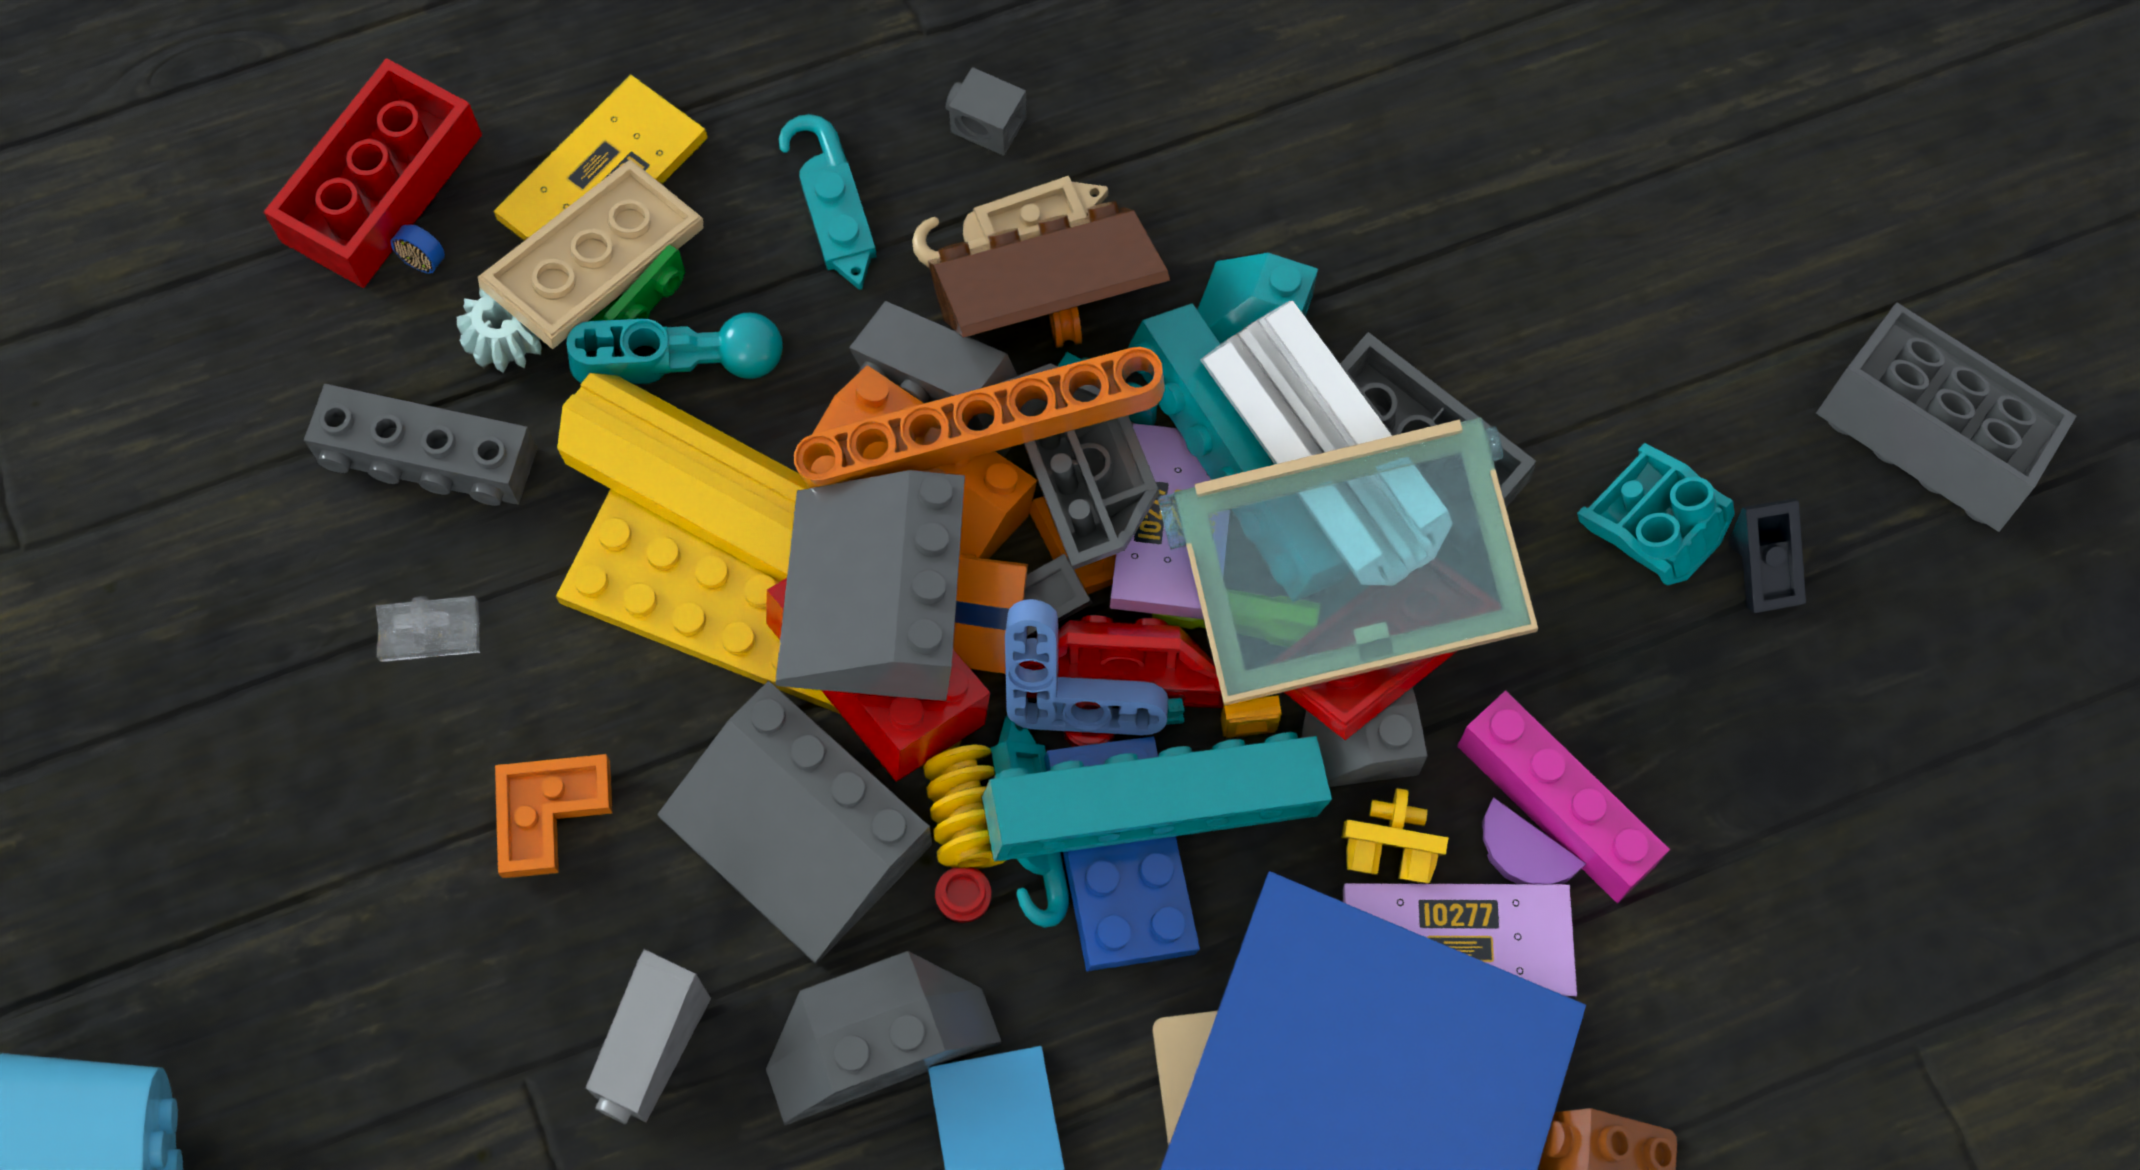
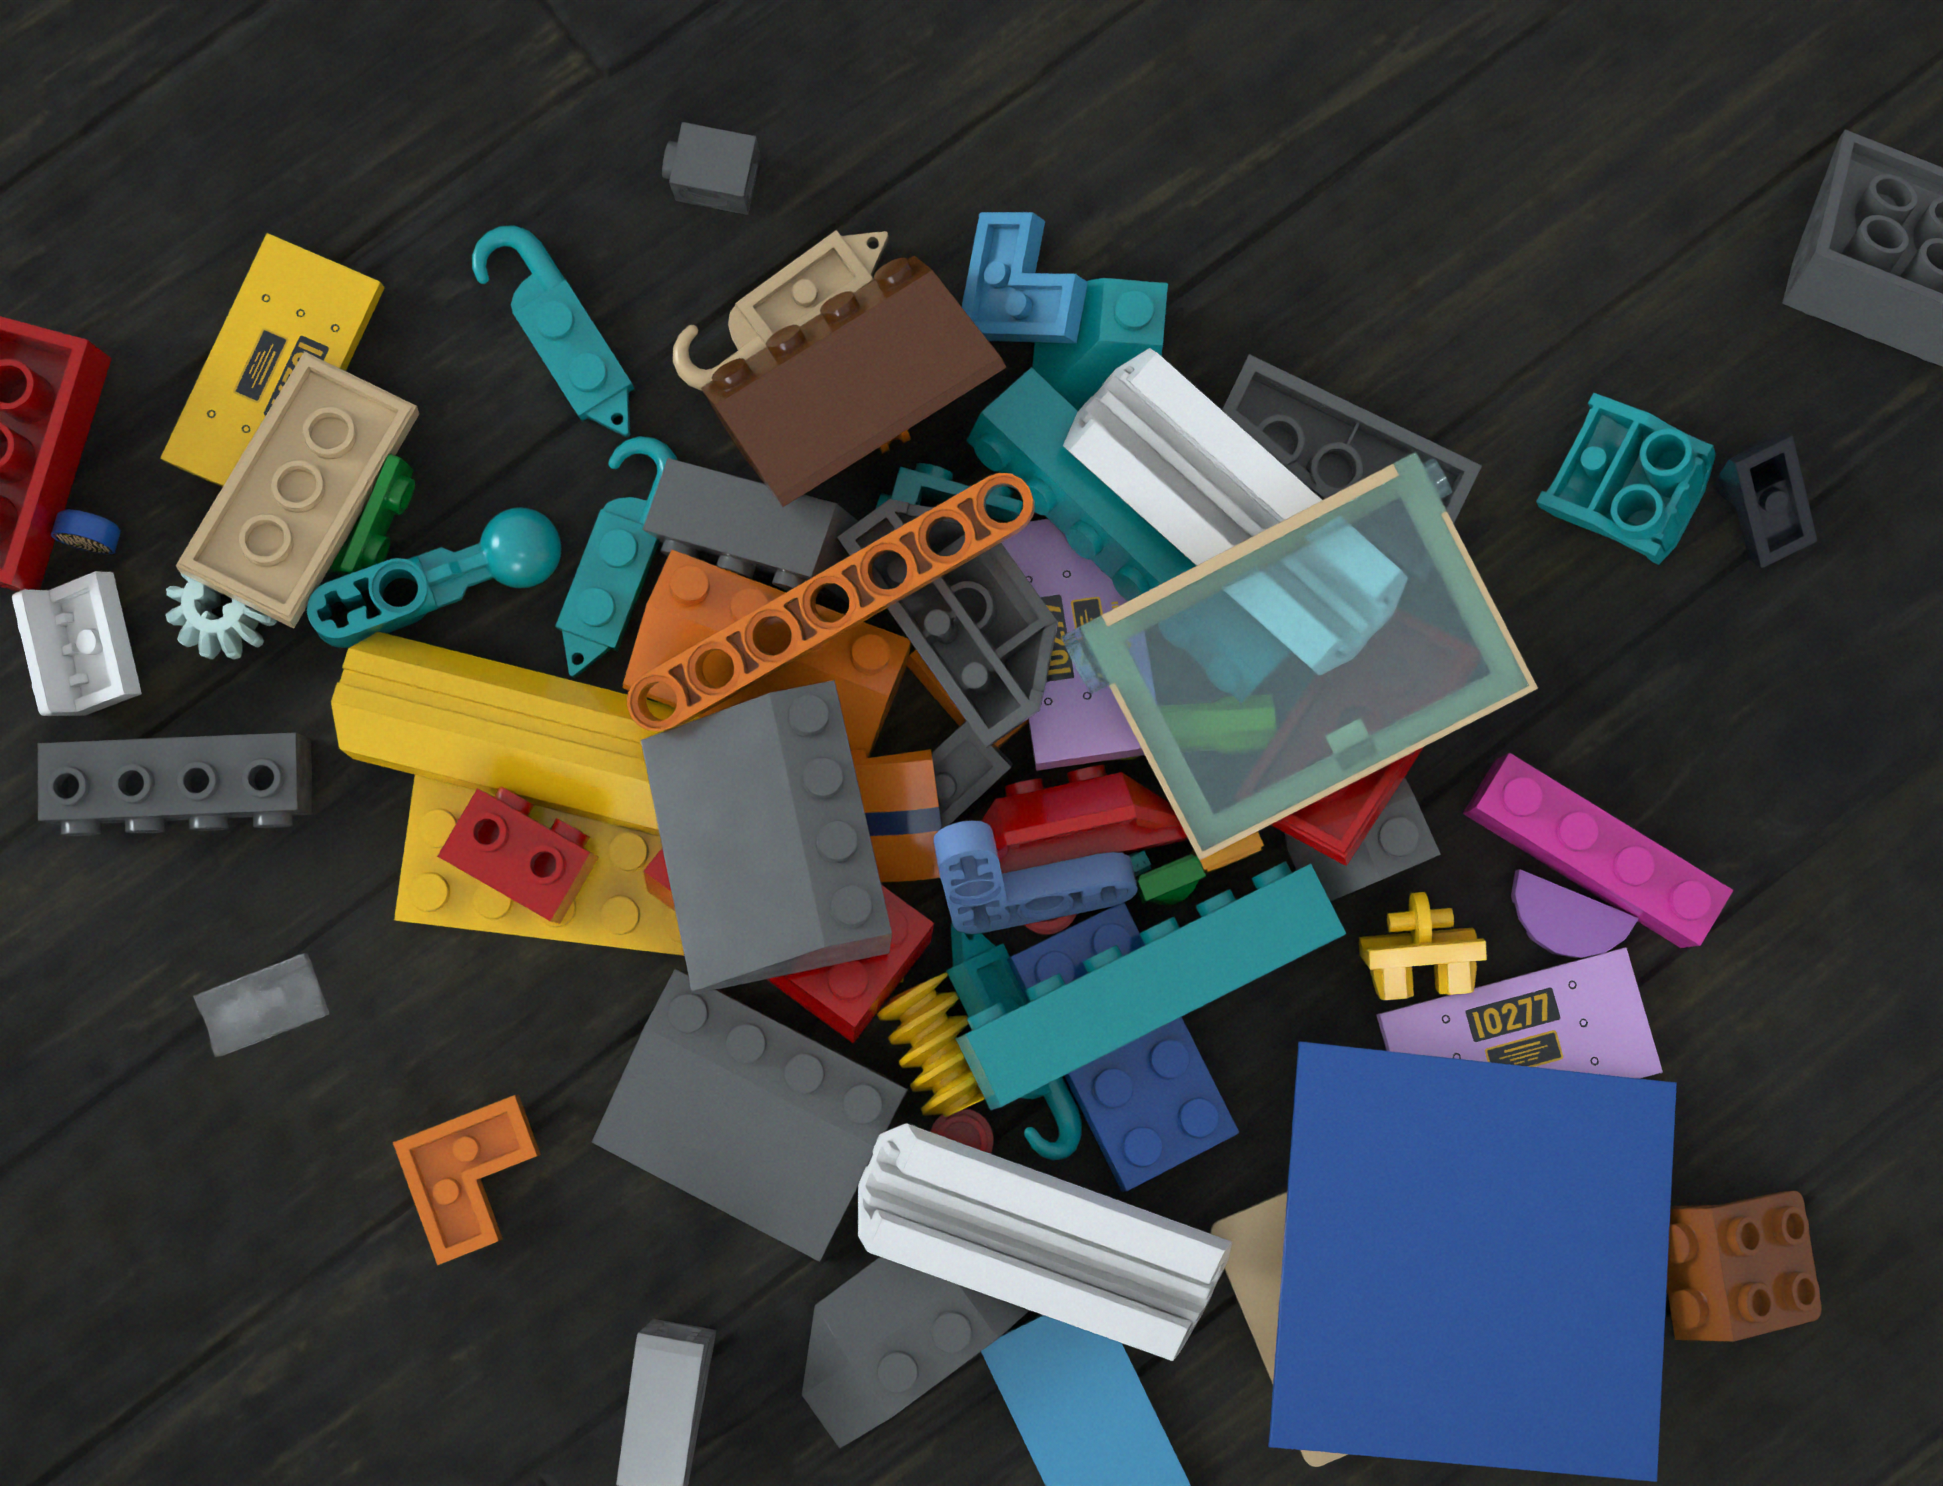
camera: 15 degrees left, 15 degrees up
none -> white bracket [12,571,142,716]
none -> red brick [437,786,599,924]
none -> teal plate [555,436,678,678]
none -> white piece [858,1123,1232,1361]
none -> dark azure plate [962,212,1088,343]
none -> green tile [1136,854,1206,905]

